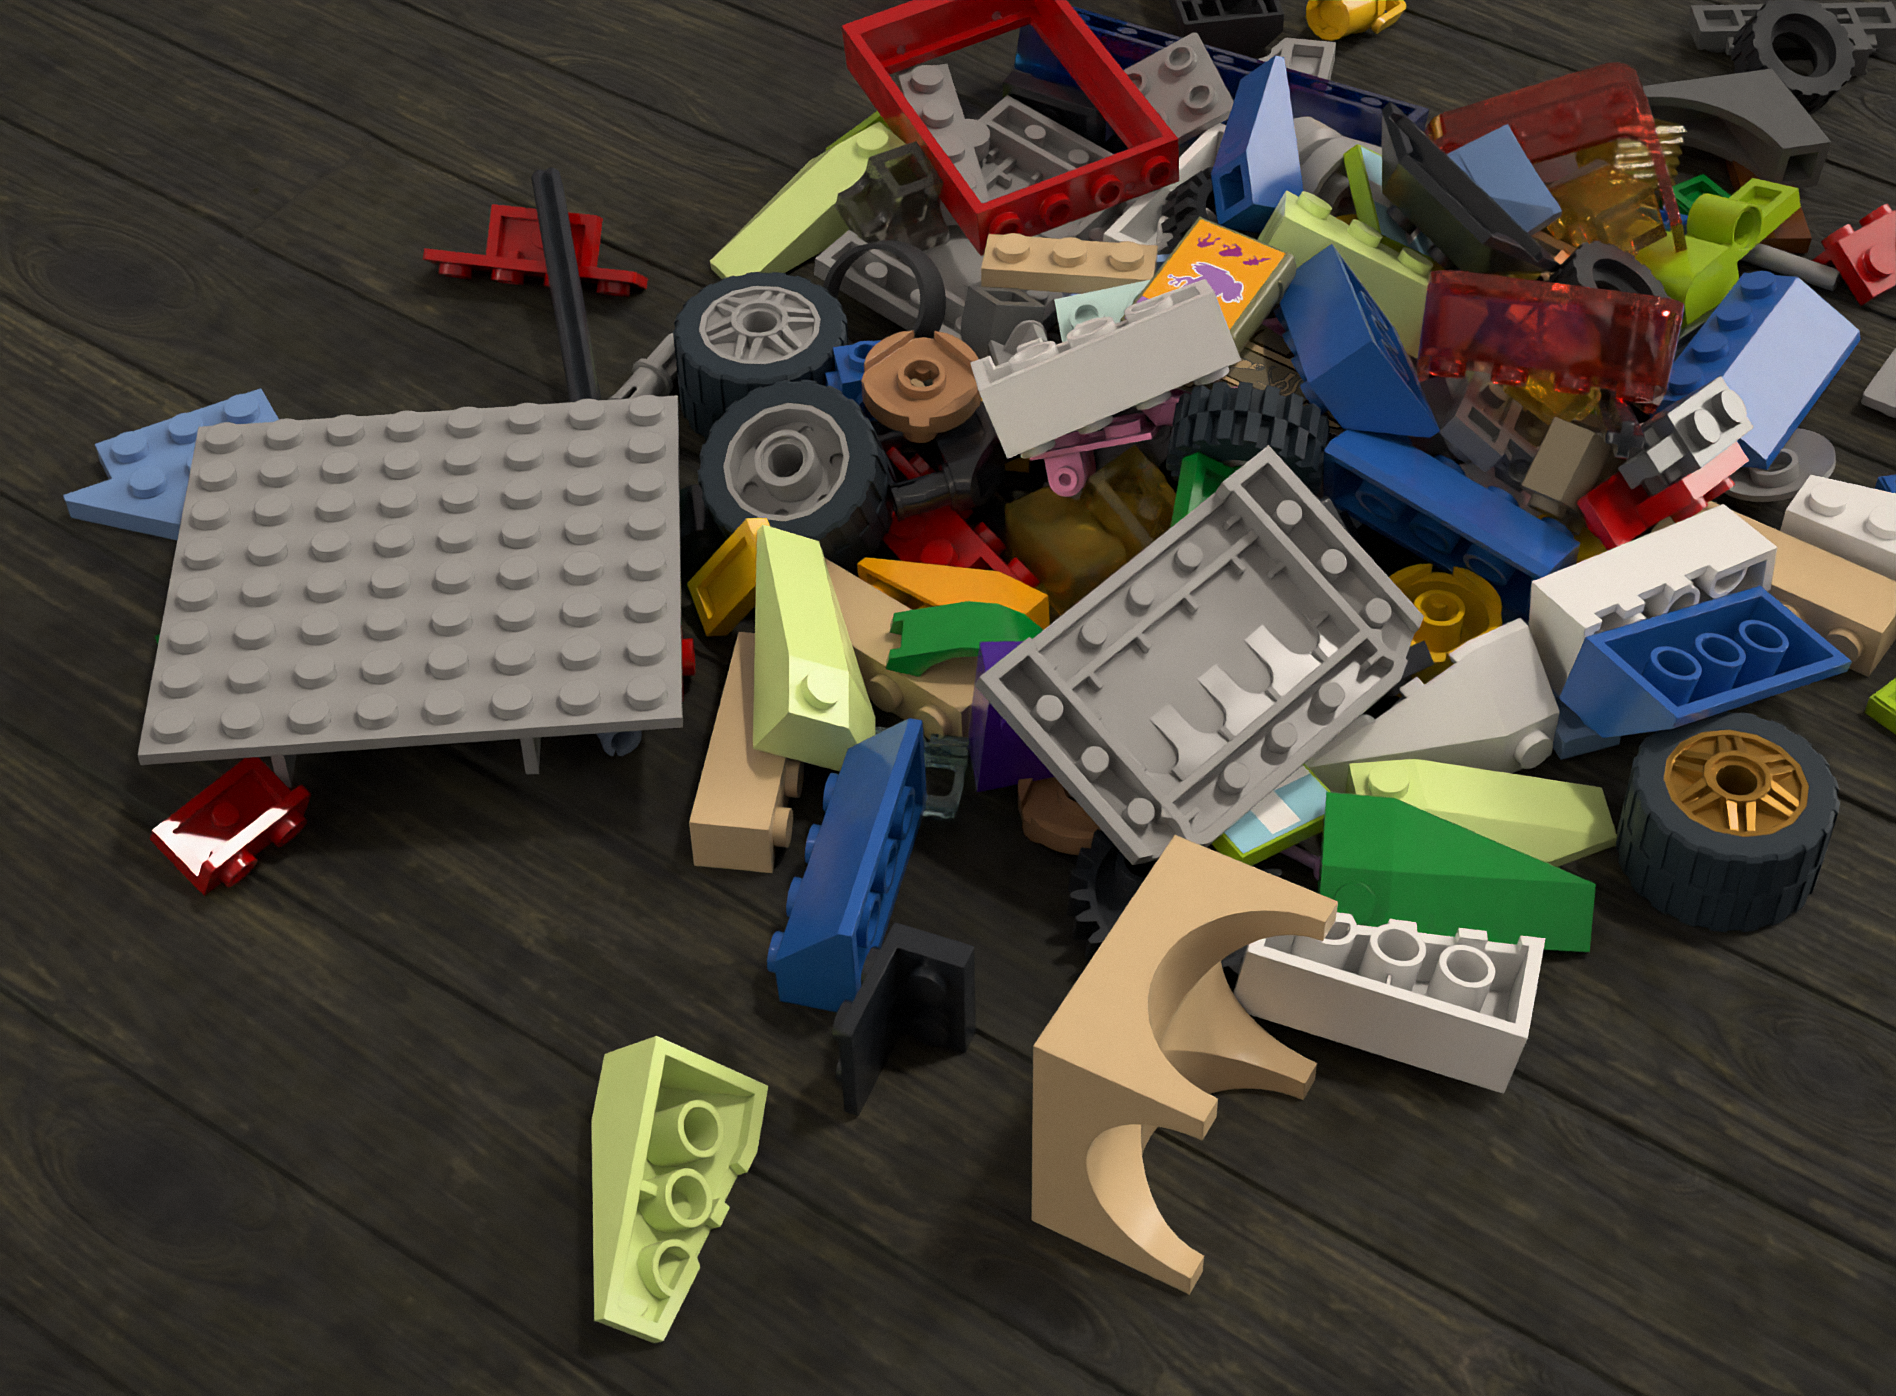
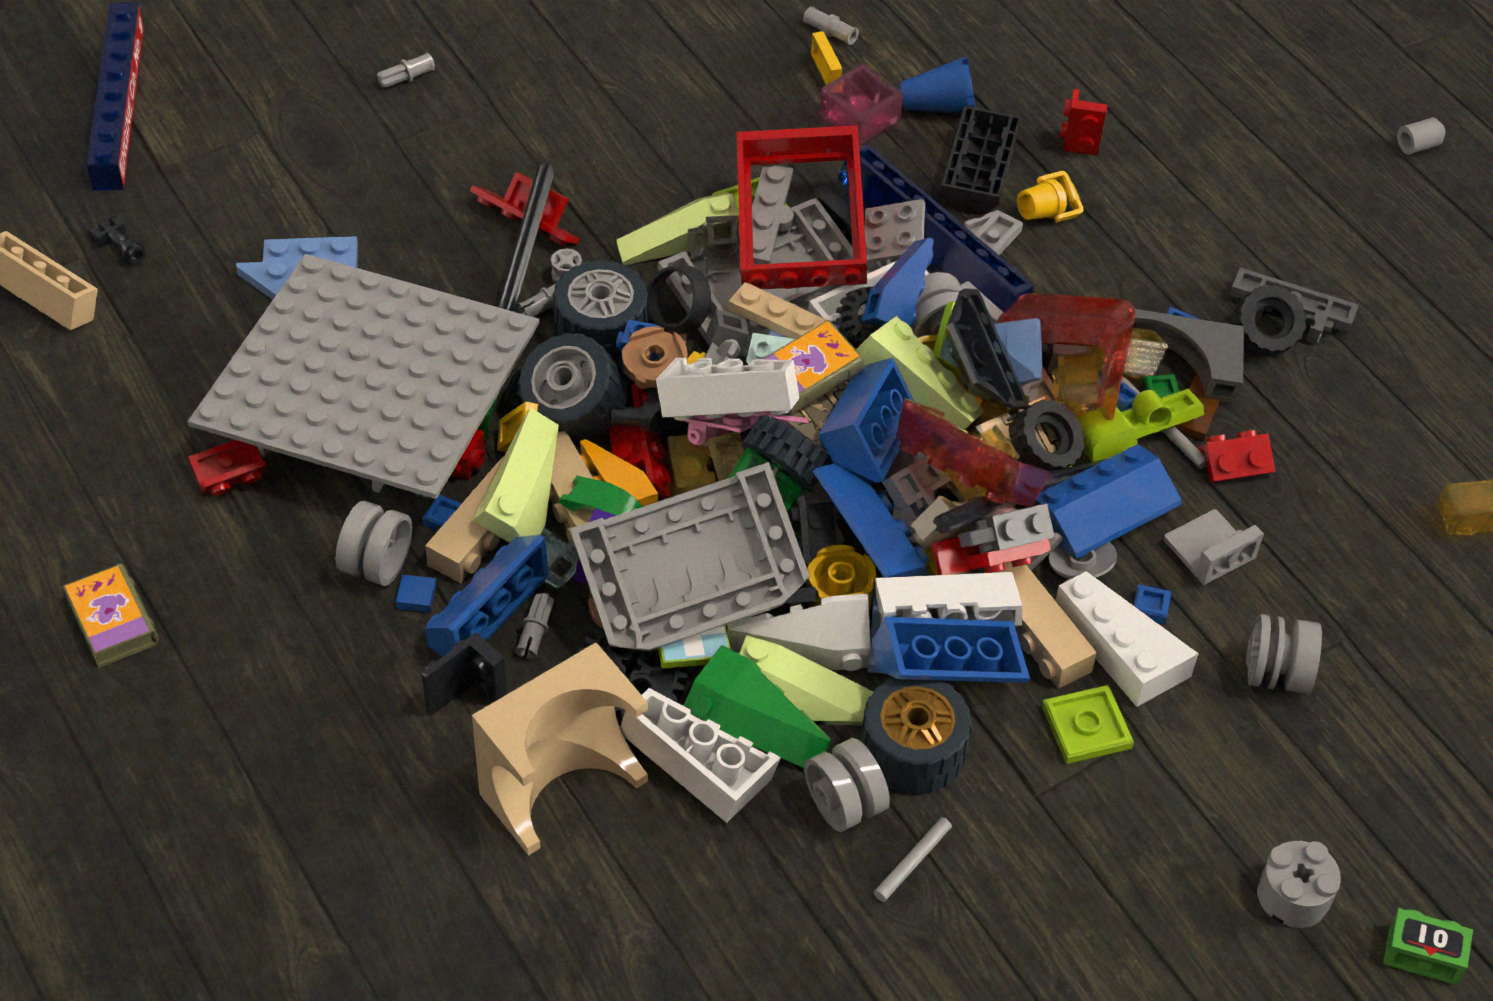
camera: 20 degrees right, 5 degrees up
yellowish green wedge [591,1036,768,1343] -> none
none -> piece [63,564,159,668]
none -> light grey wheel [335,501,412,586]
none -> light grey axle [377,53,435,87]
none -> blue tile [396,575,437,613]
none -> blue tile [422,494,462,531]
none -> light grey axle [515,593,554,660]
none -> light grey wheel [551,248,582,284]
none -> light grey wheel [804,738,890,832]
none -> light grey bar [874,817,952,902]

